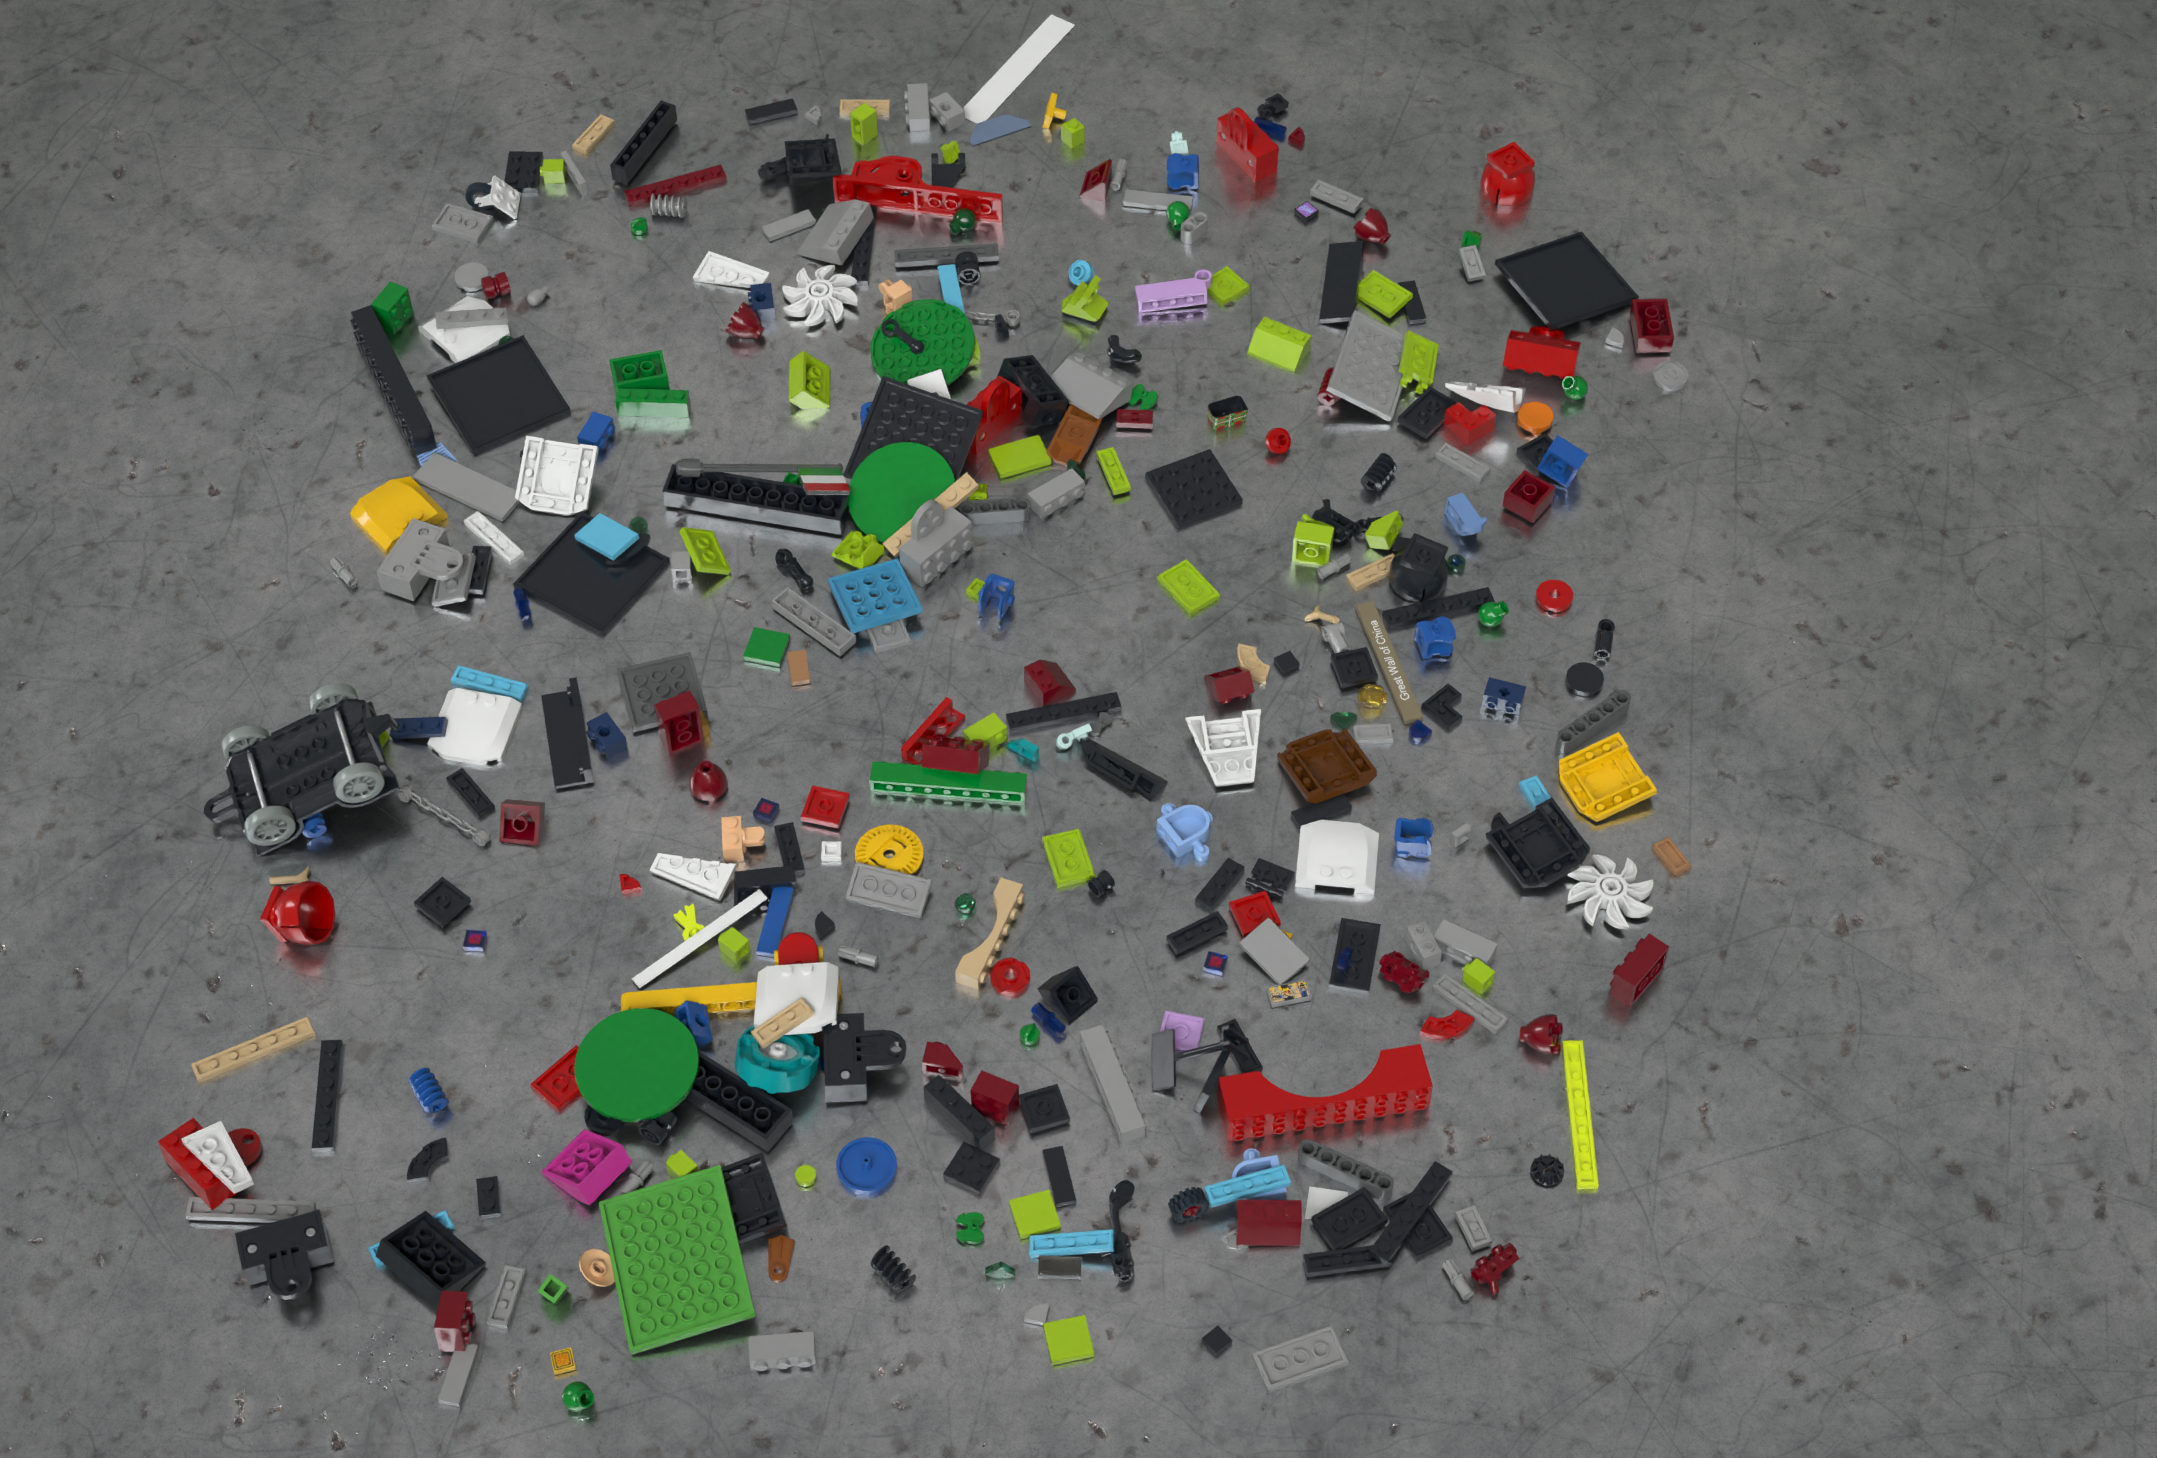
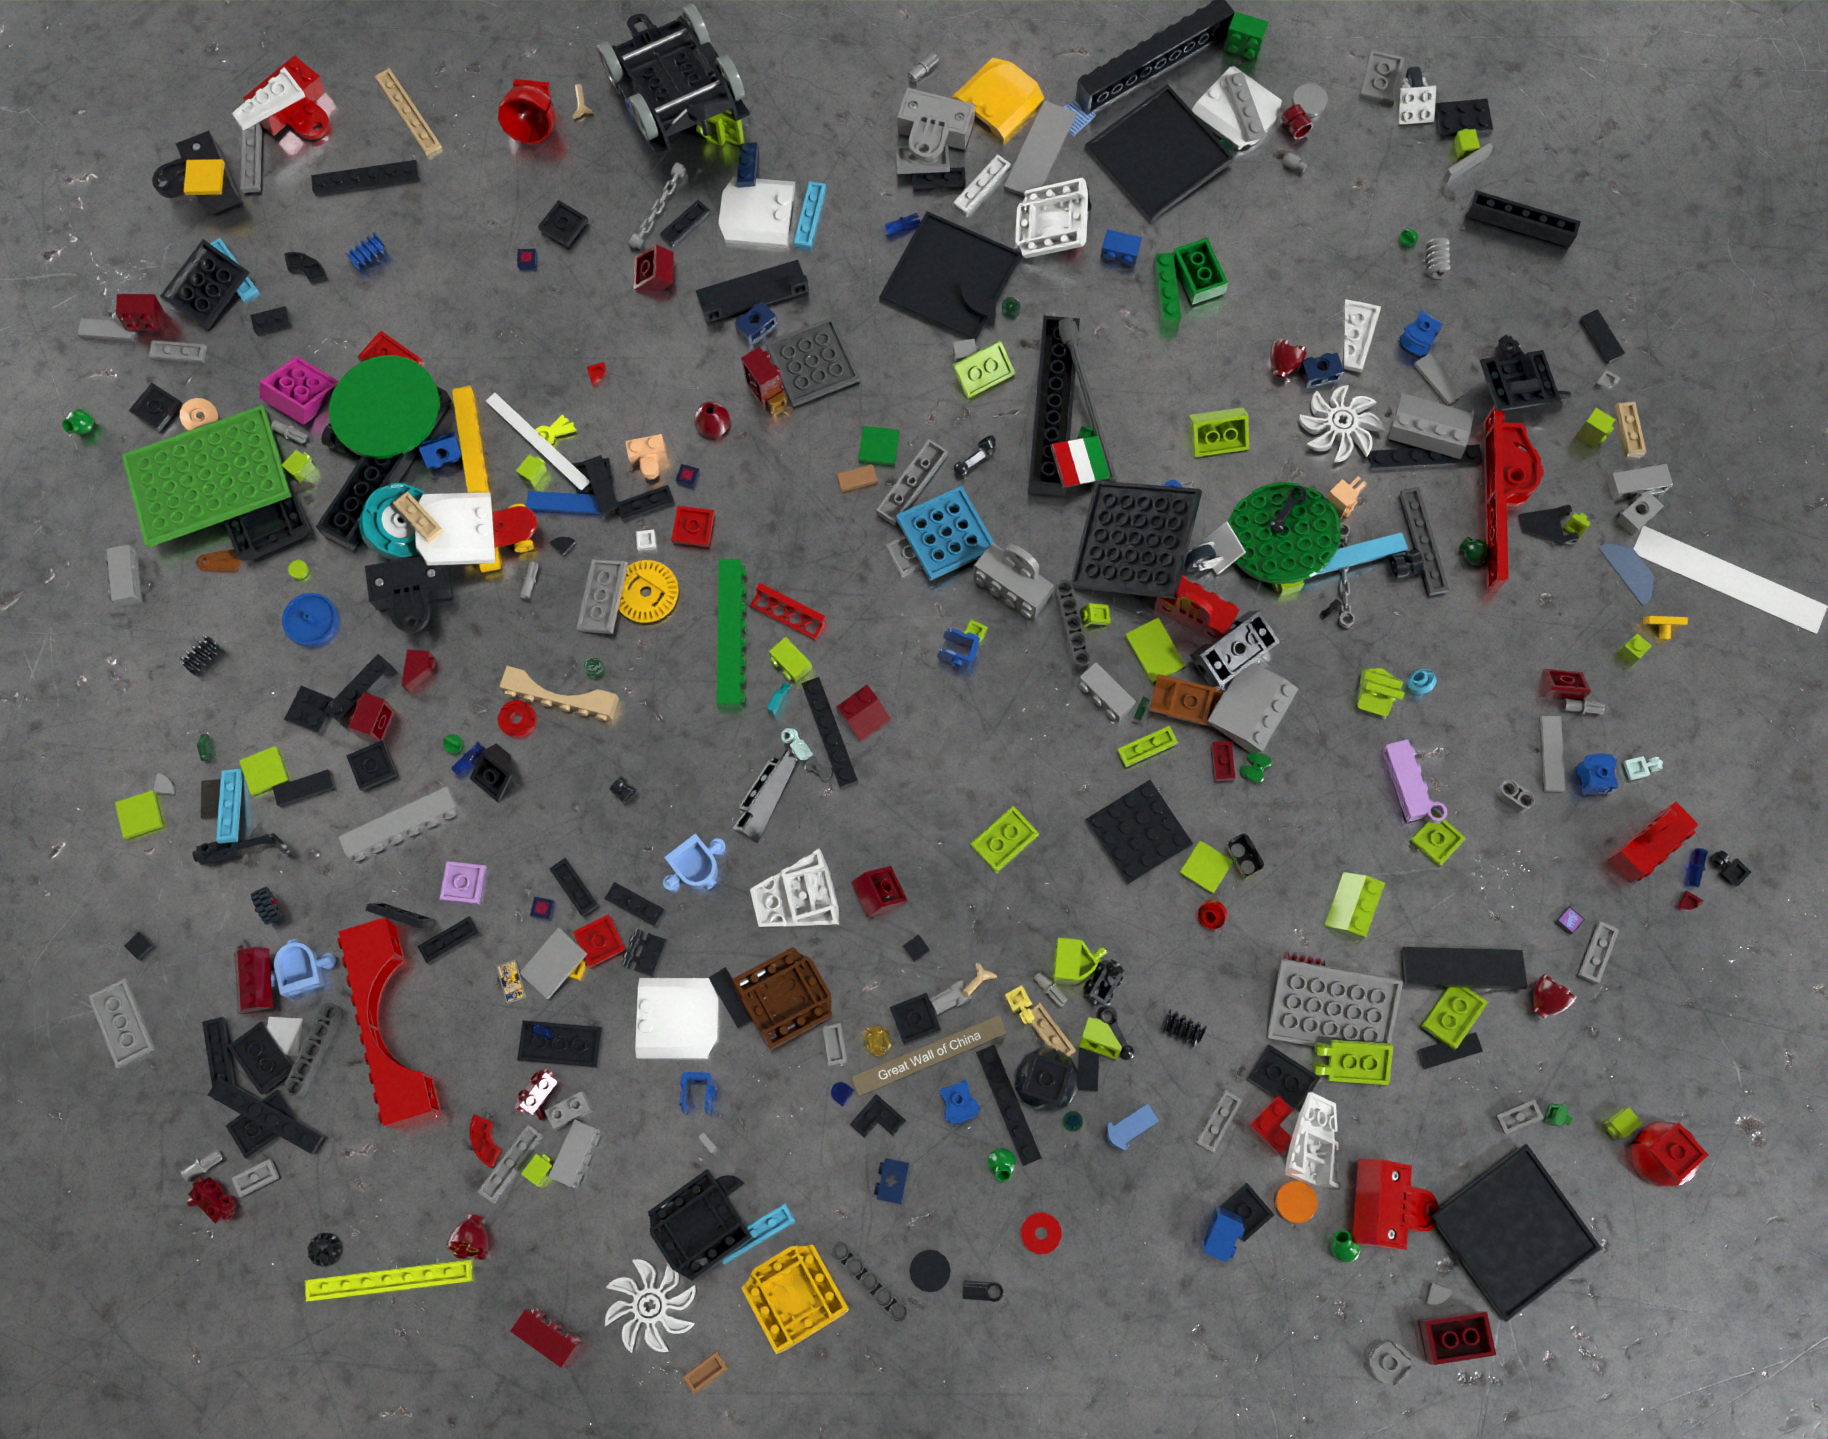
camera: 85 degrees right, 20 degrees up
bright green brick [537,1274,569,1306] -> none
yellow tile [550,1347,576,1375] -> none
tan tile [572,114,615,155] -> none
medium azure tile [574,513,639,561] -> none
dark red plate [624,164,727,207] -> none
white wing [649,853,737,901] -> none
lime slope [832,531,884,569] -> none
green tile [849,442,956,544] -> none
tan plate [883,472,979,559] -> none
dark red brick [922,734,990,774] -> none
green piece [956,1212,985,1244] -> none
lime tile [1042,828,1095,888] -> none
black arm [1107,335,1142,364] -> none
piece [1152,1025,1249,1092] -> none
green piece [1166,201,1190,230] -> none
medium azure tile [1204,1165,1291,1208] -> none
tan tile [1237,643,1270,684] -> none
clear green tile [1330,712,1357,729] -> none
dark red brick [1502,470,1555,523] -> none
none -> black plate [128,382,183,432]
none -> yellow tile [184,159,225,195]
none -> light yellow plate [1005,985,1035,1024]
none -> lime tile [1179,840,1233,895]
none -> blue piece [1399,310,1443,357]
none -> lime brick [1604,1107,1643,1140]

